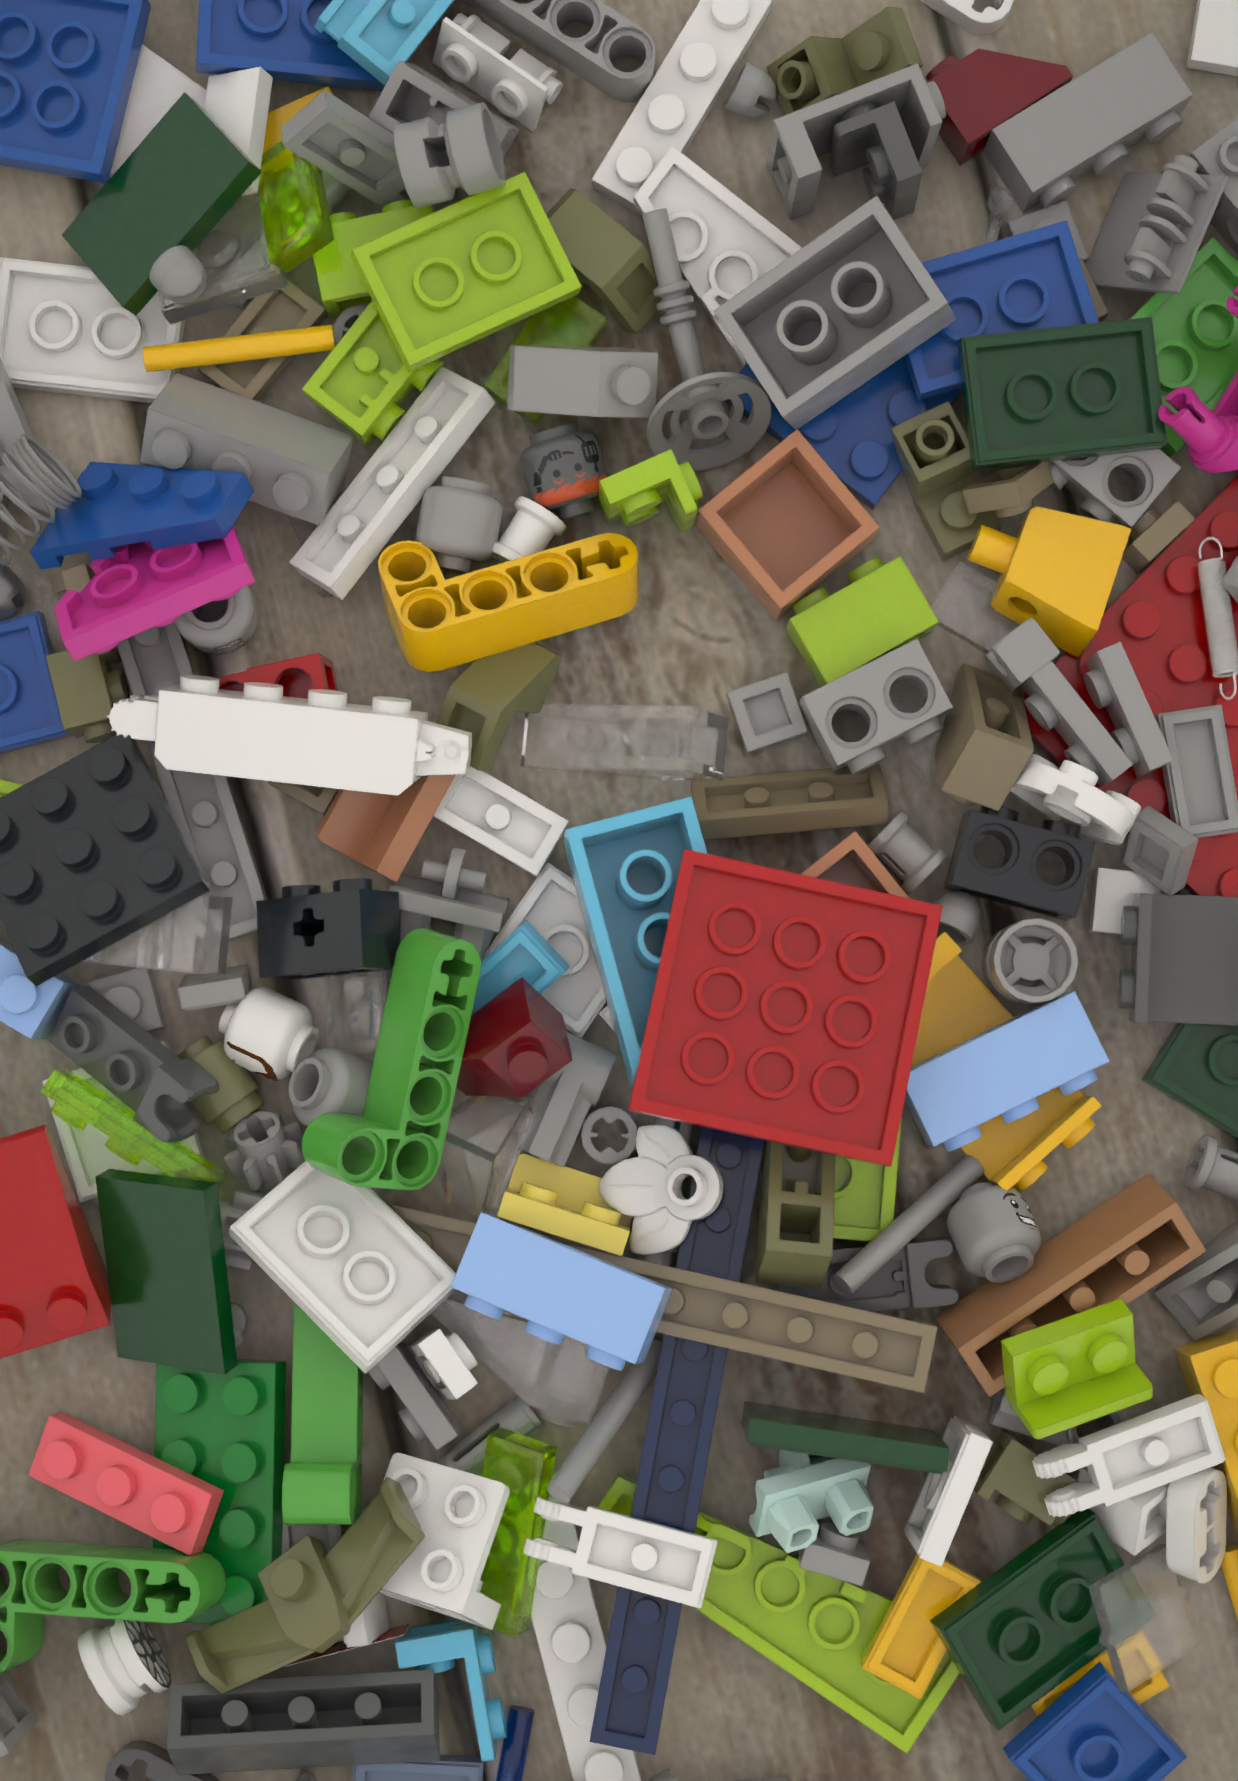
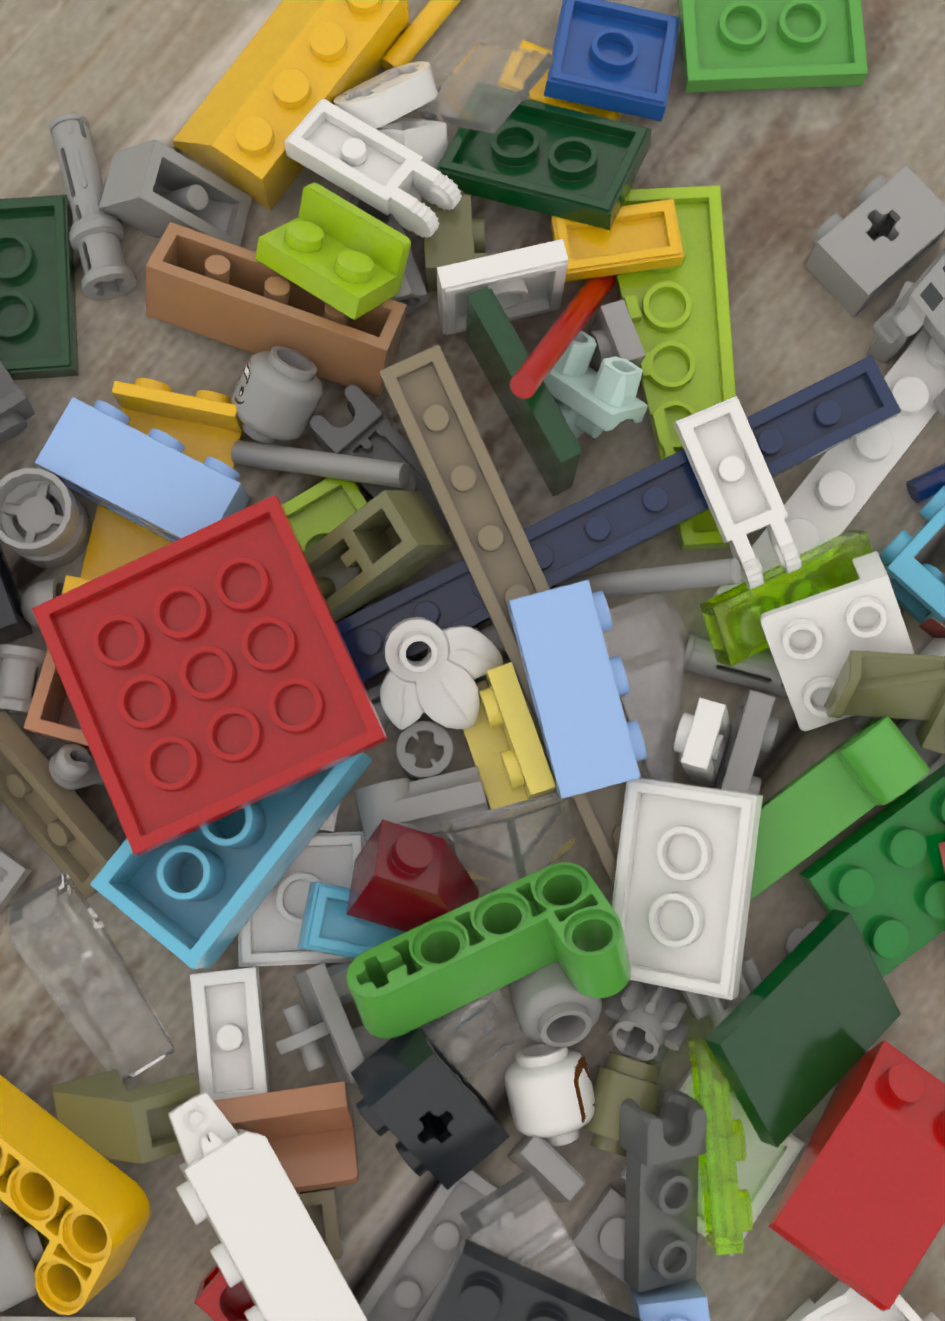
camera: 130 degrees left, 5 degrees down
none -> light grey arm [49,743,106,790]
none -> red bar [510,275,616,399]

